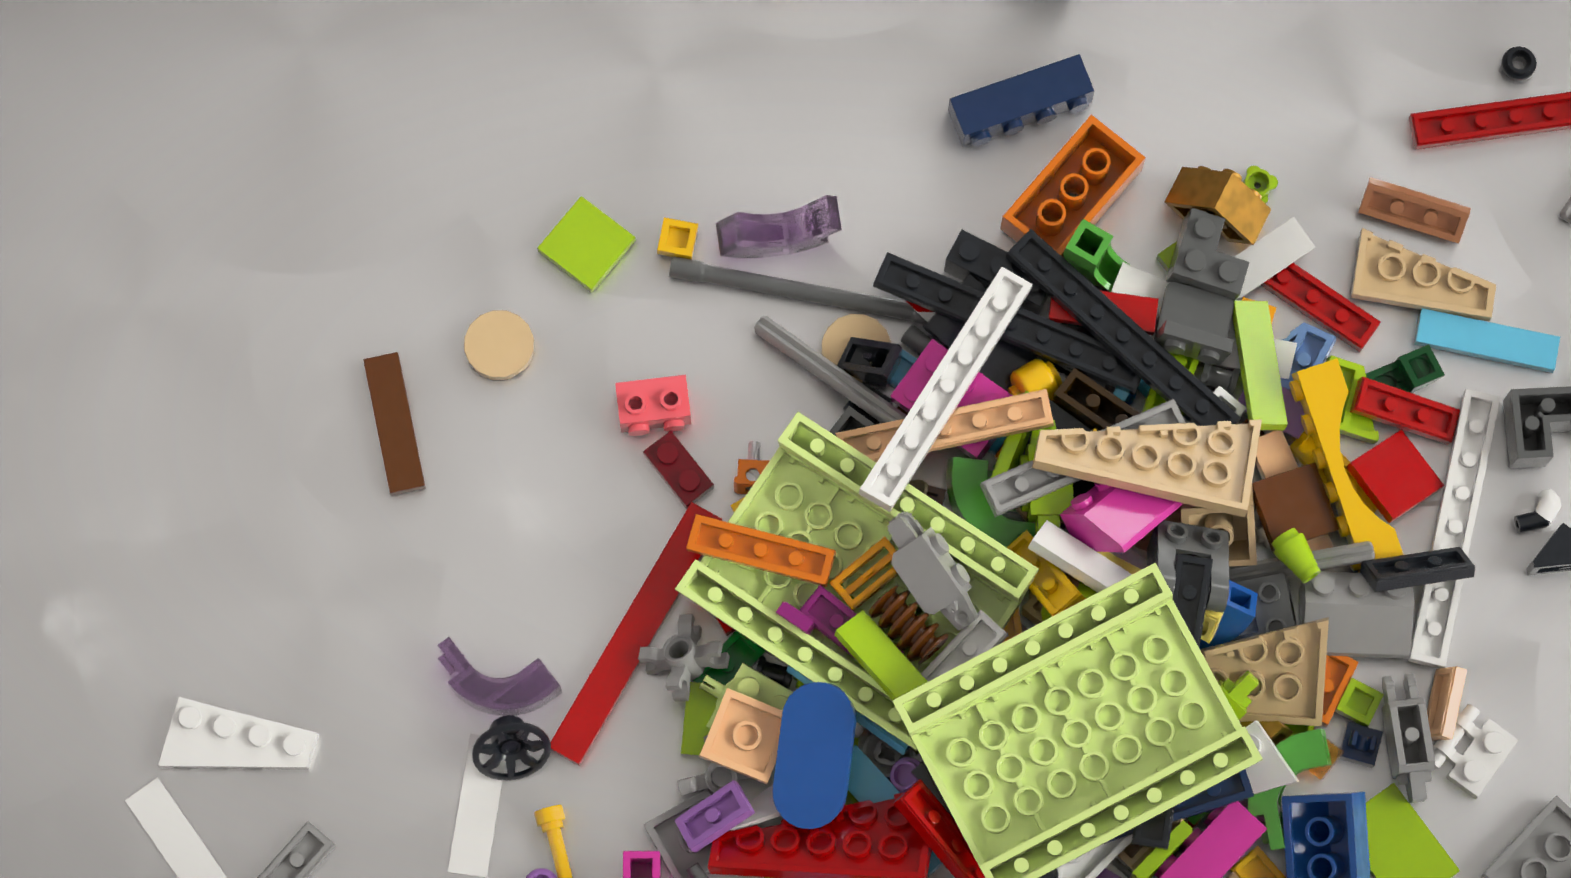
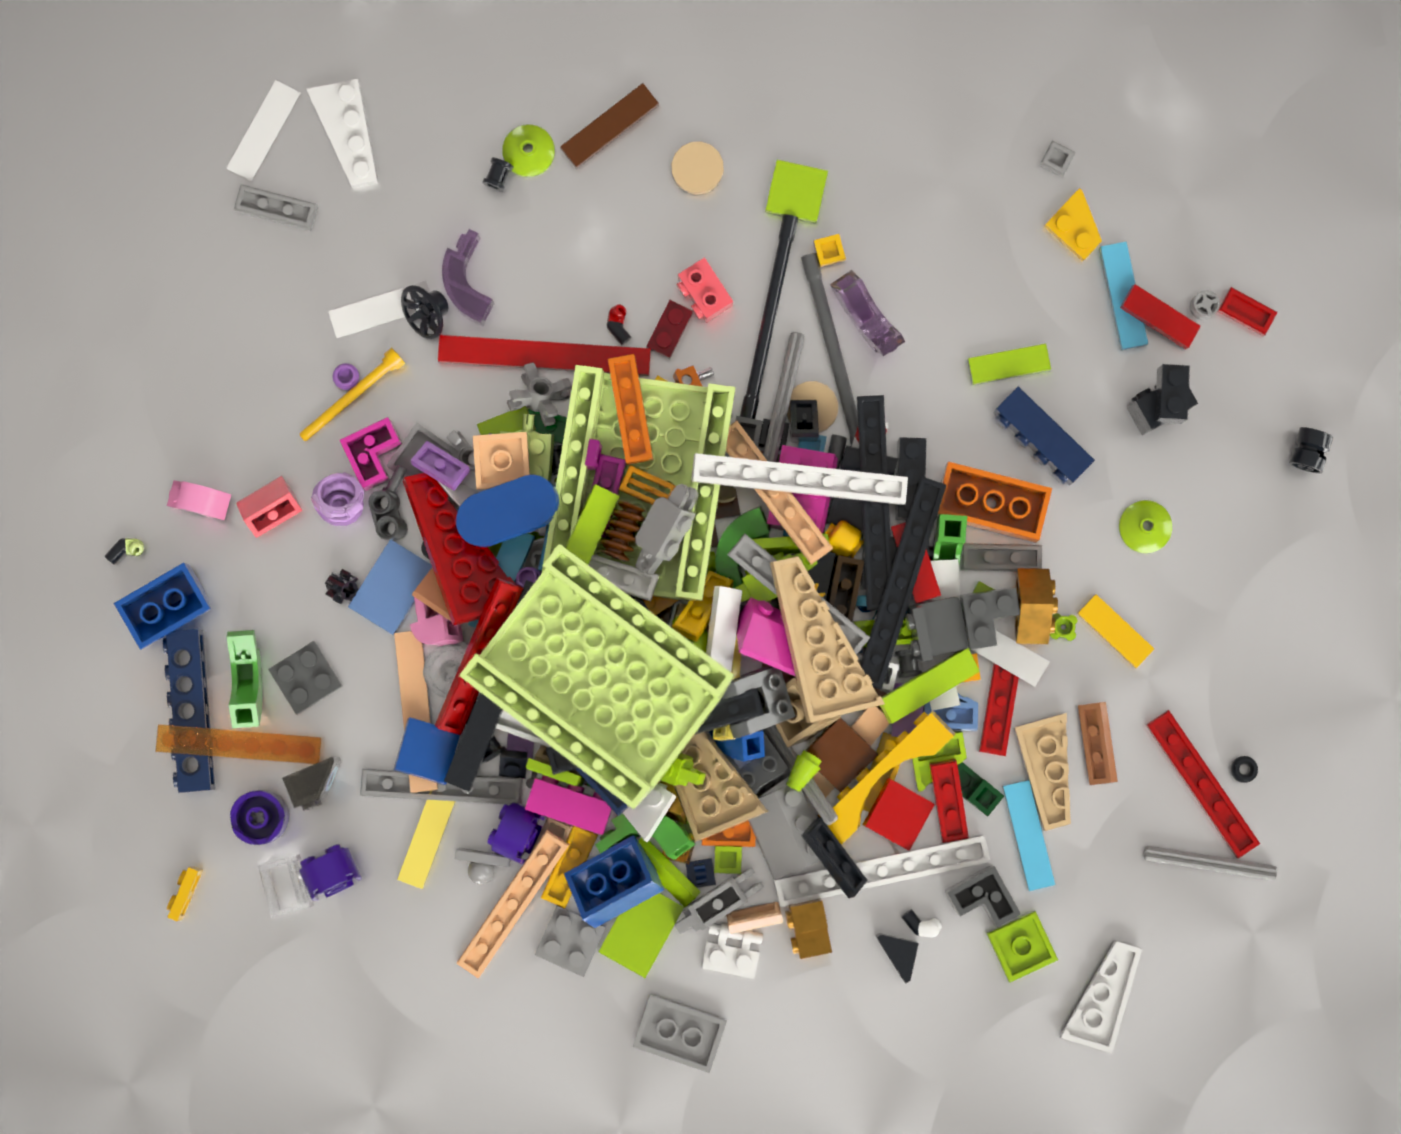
camera: 65 degrees right, 10 degrees up
none -> black bush [482,157,514,192]
none -> lime dish [502,124,555,177]
none -> arm [606,304,631,345]
none -> lime tile [638,837,701,907]
none -> black piece [740,214,799,419]
none -> pearl gold brick [785,898,832,959]
none -> light grey tile [961,543,1042,572]
none -> lime tile [967,344,1051,385]
none -> yellow tile [1077,594,1154,669]
none -> lime dish [1119,500,1172,553]

